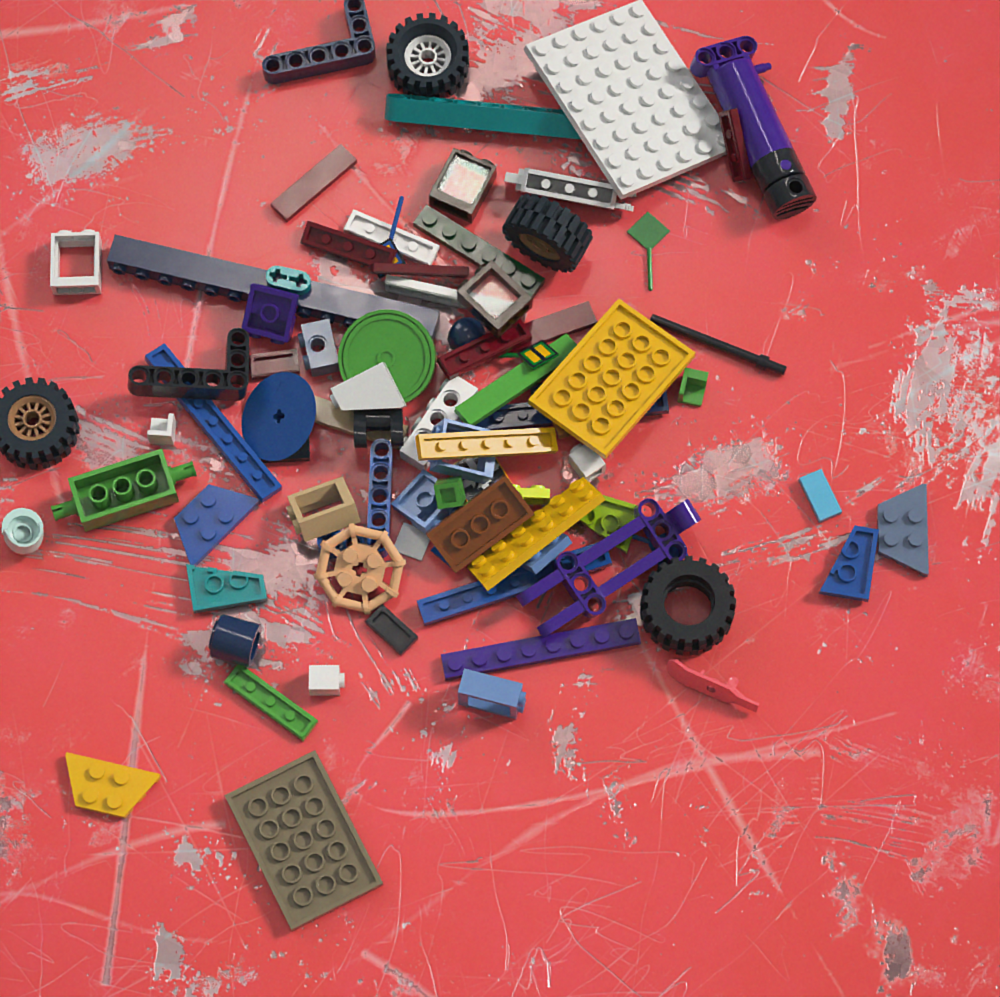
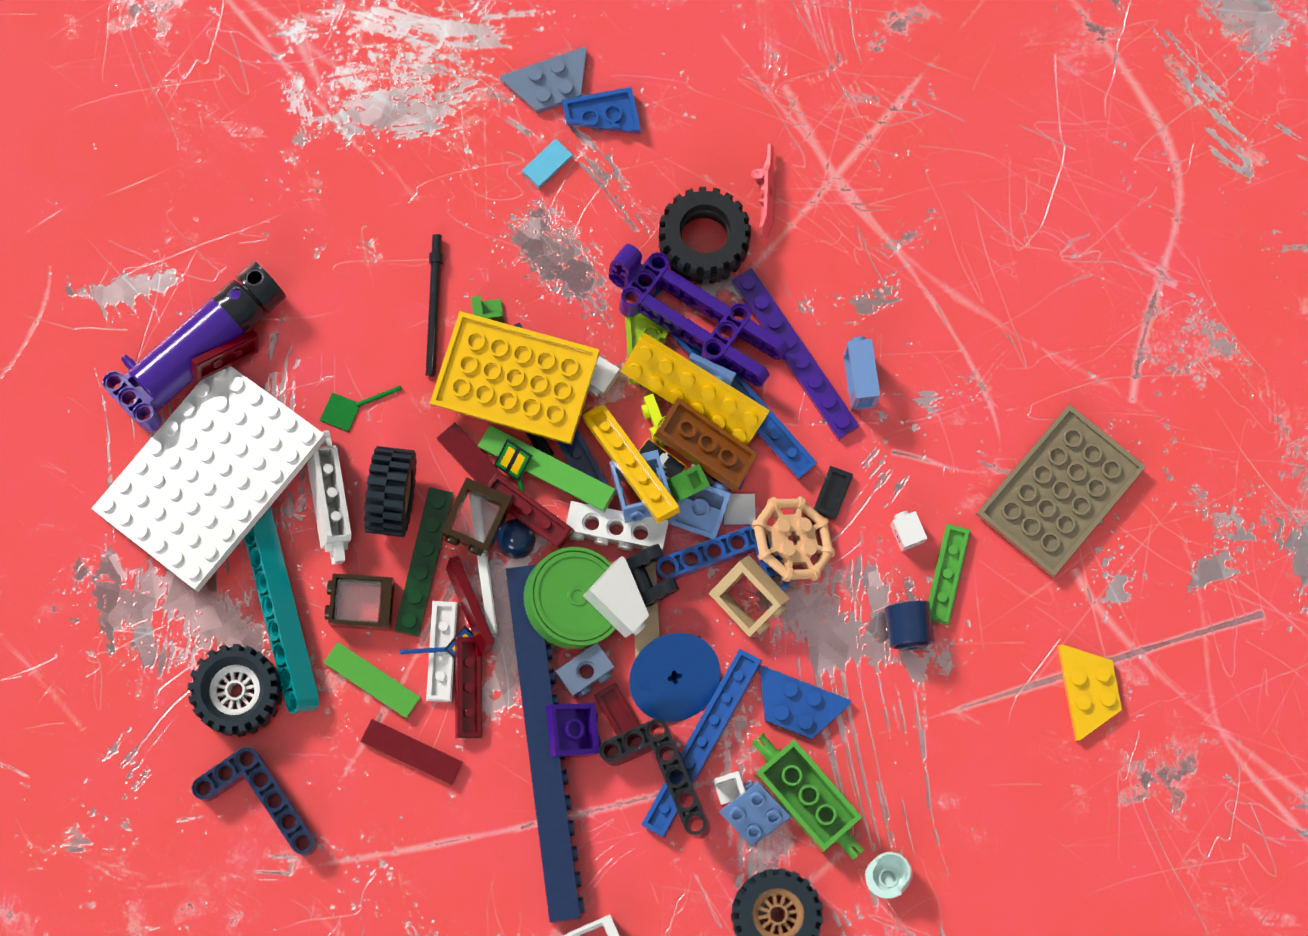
camera: 115 degrees left, 5 degrees up
teal wing [186,564,268,614] -> none
beam [266,266,311,295] -> none
none -> bright green tile [323,642,421,719]
none -> medium blue hinge [719,780,791,846]

